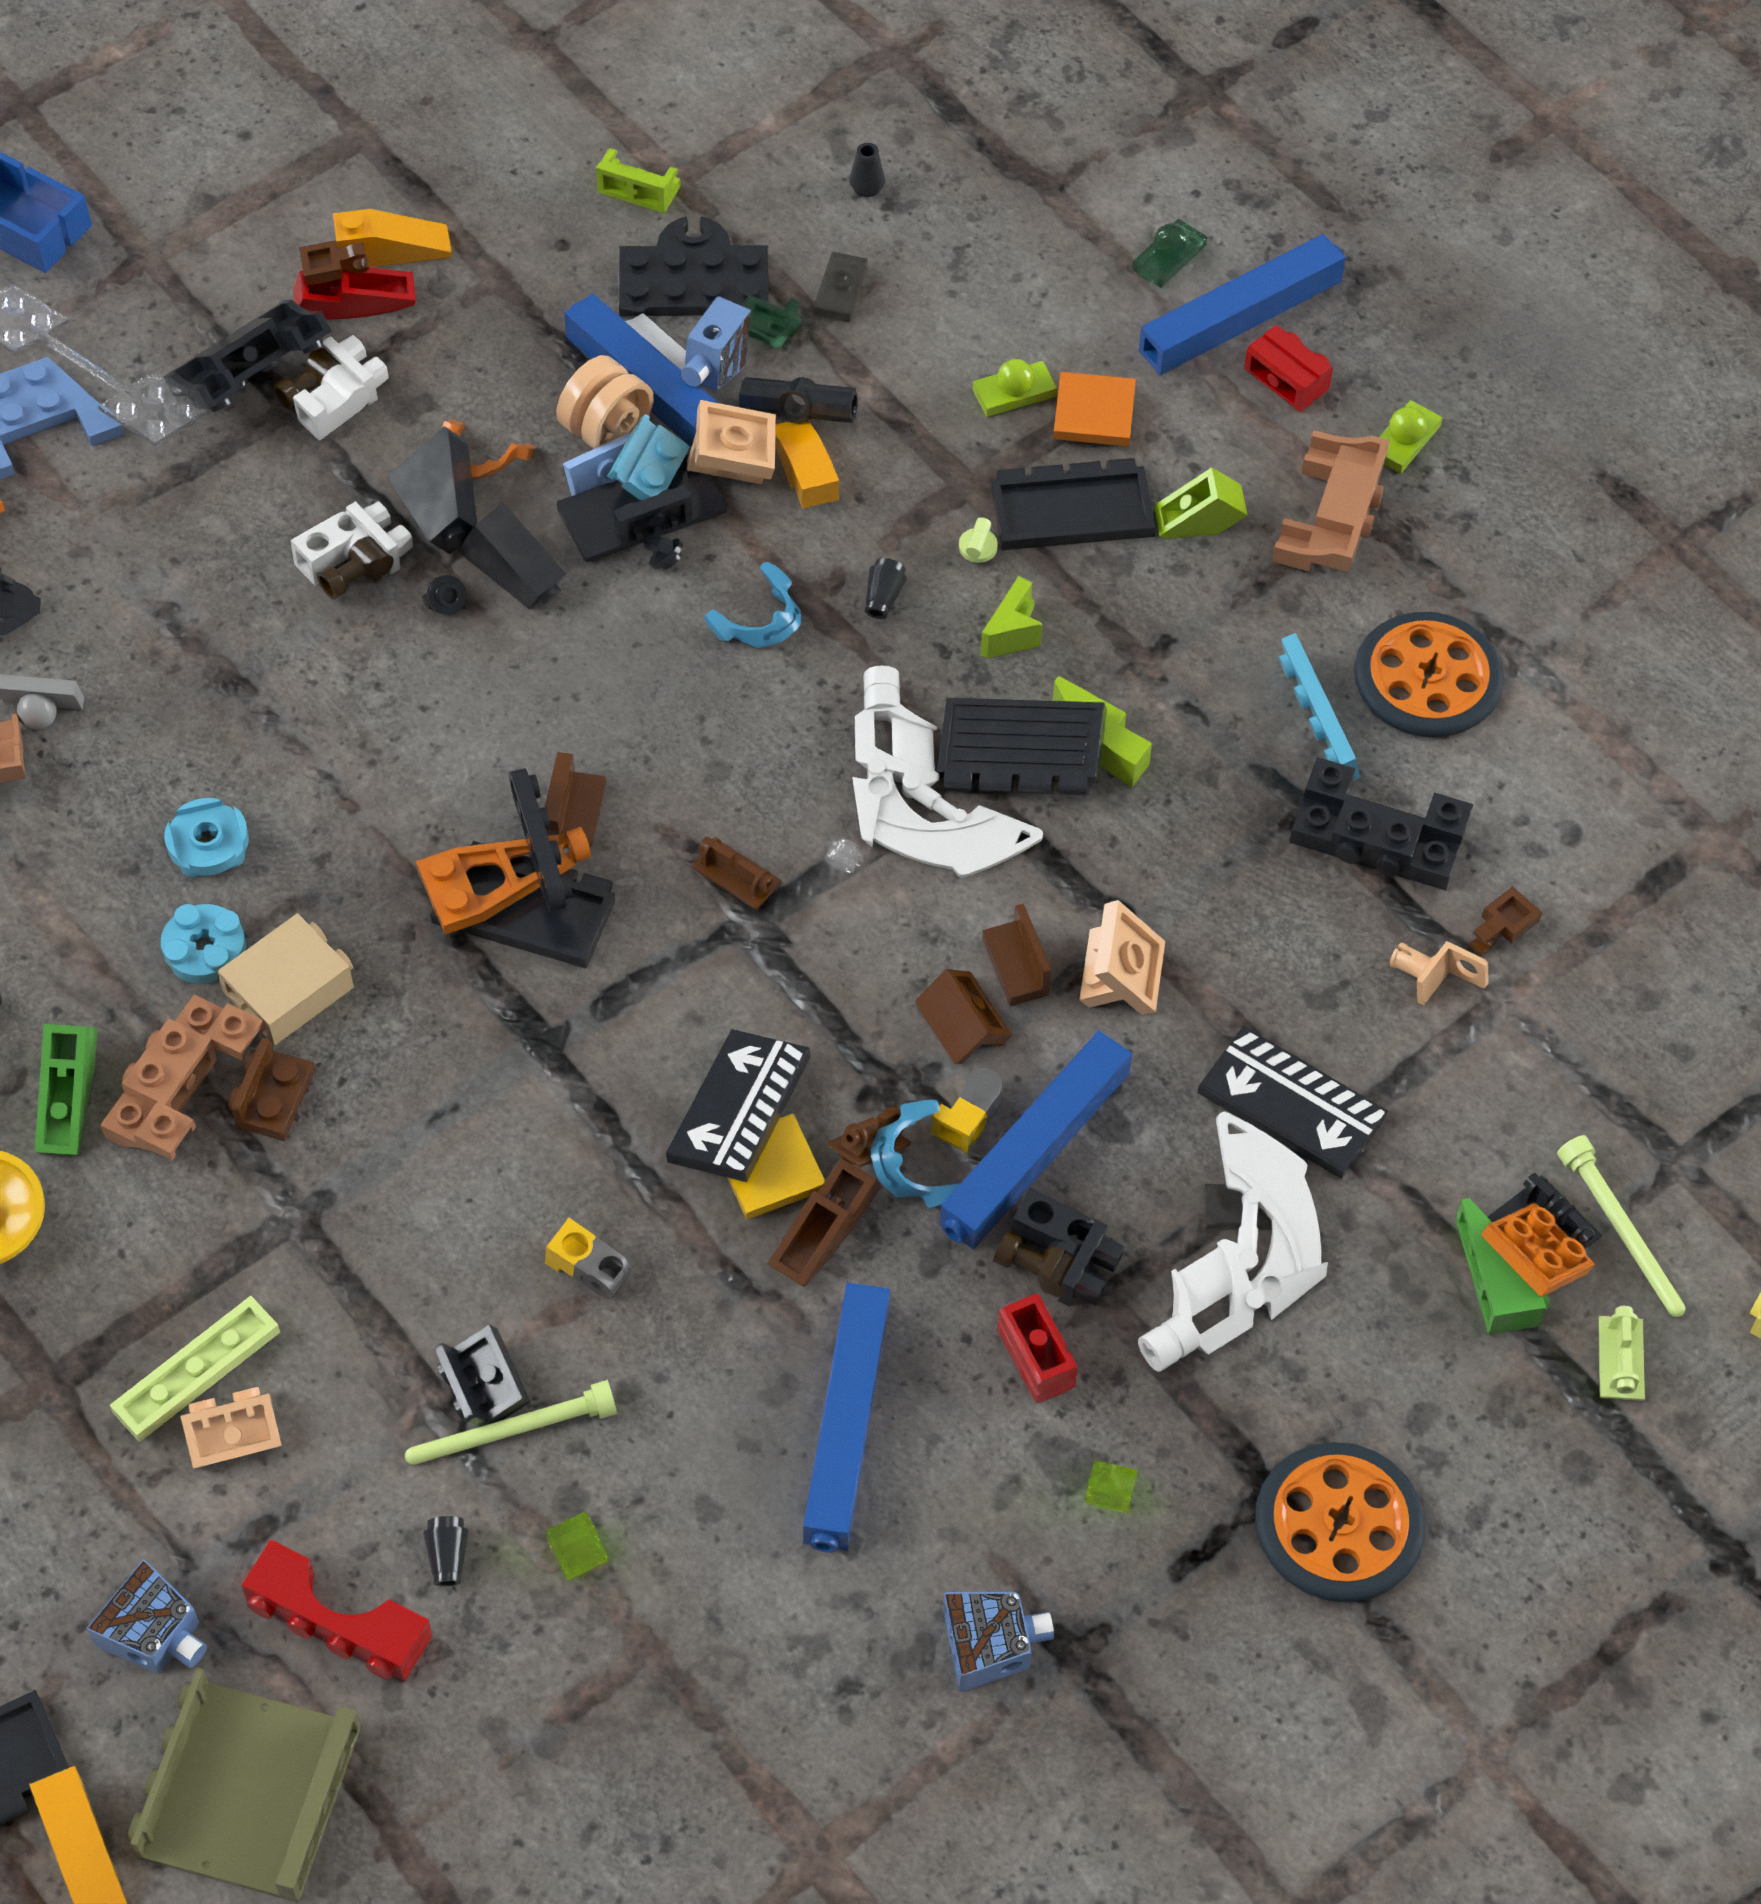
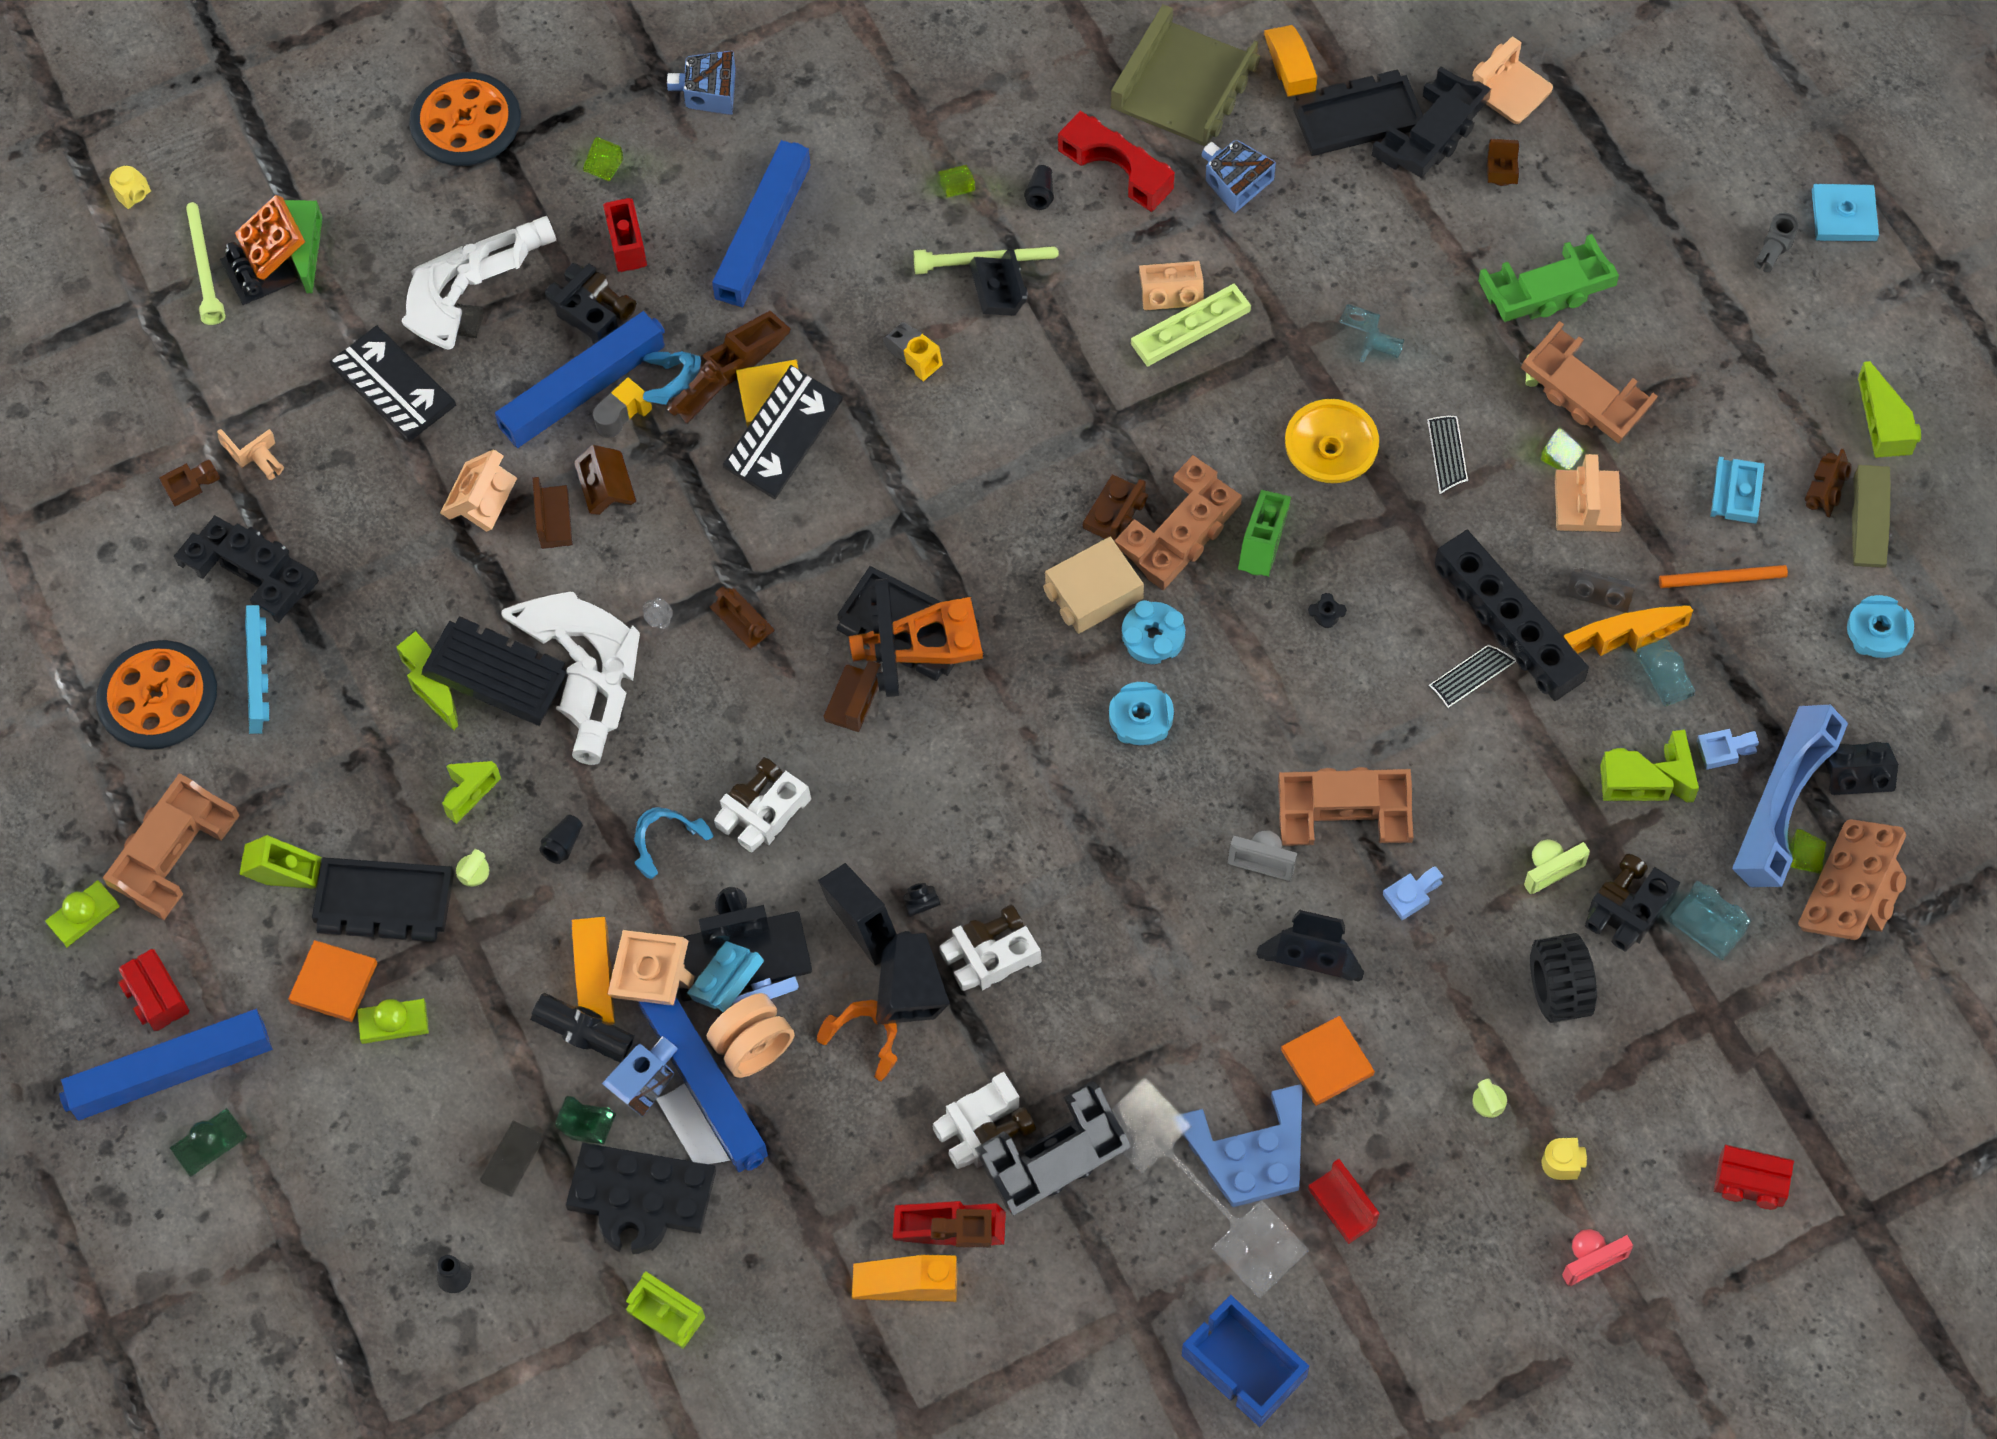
camera: 165 degrees left, 5 degrees up
yellowish green hinge [1598,1306,1645,1401] -> none
none -> white hips [714,757,811,853]

